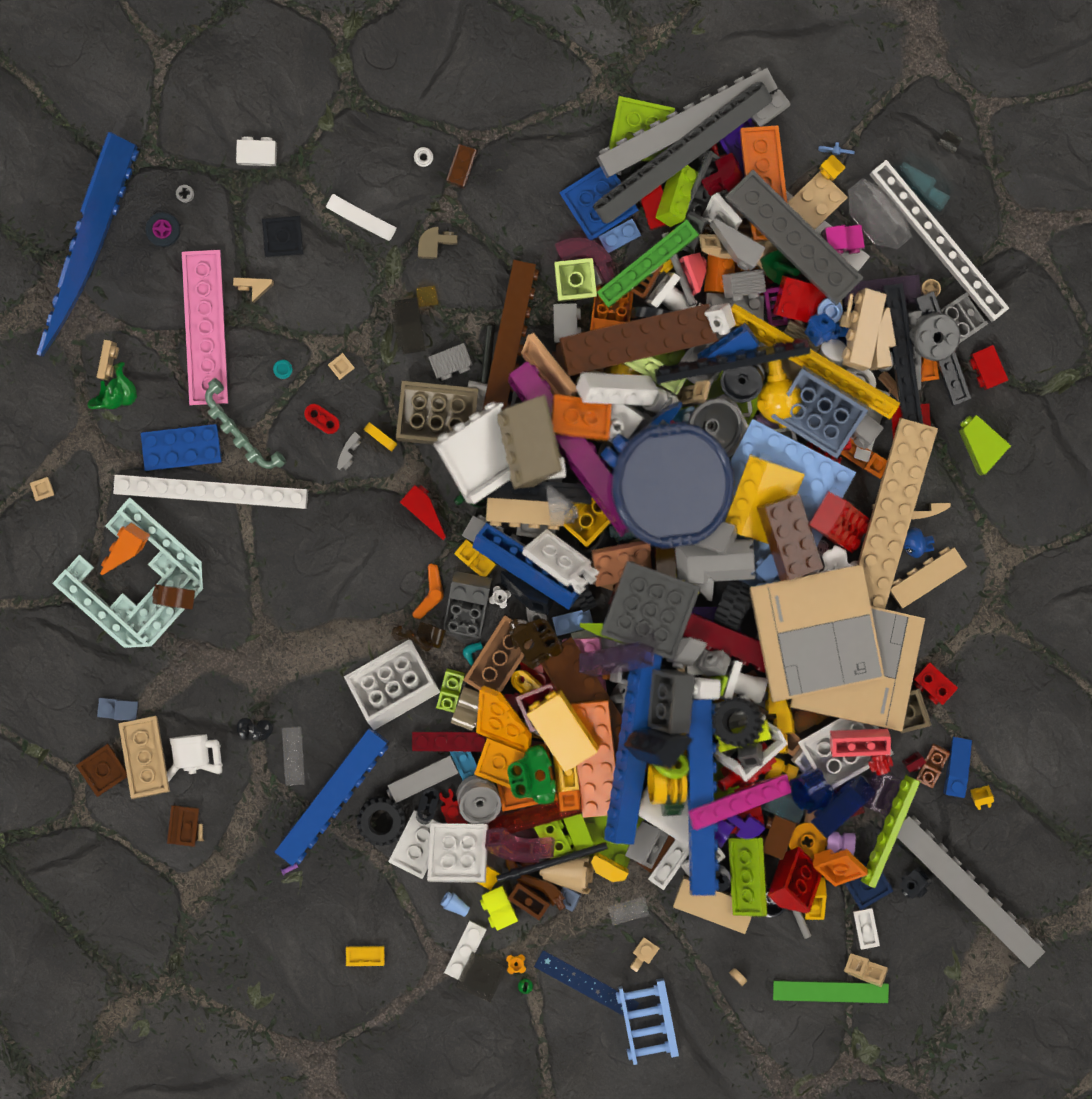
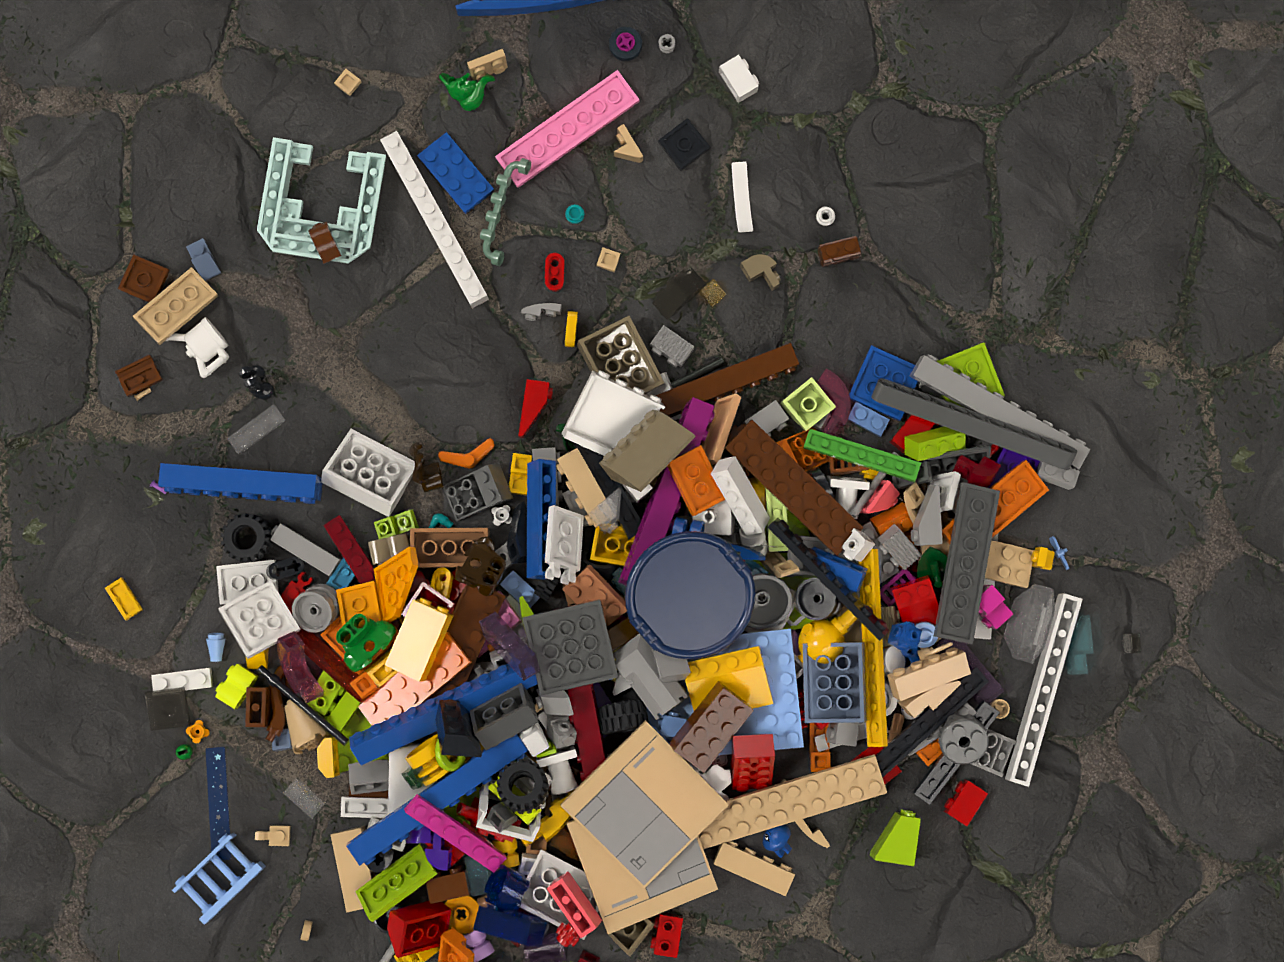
camera: 55 degrees right, 5 degrees down
orange slope [100,523,150,575] -> none

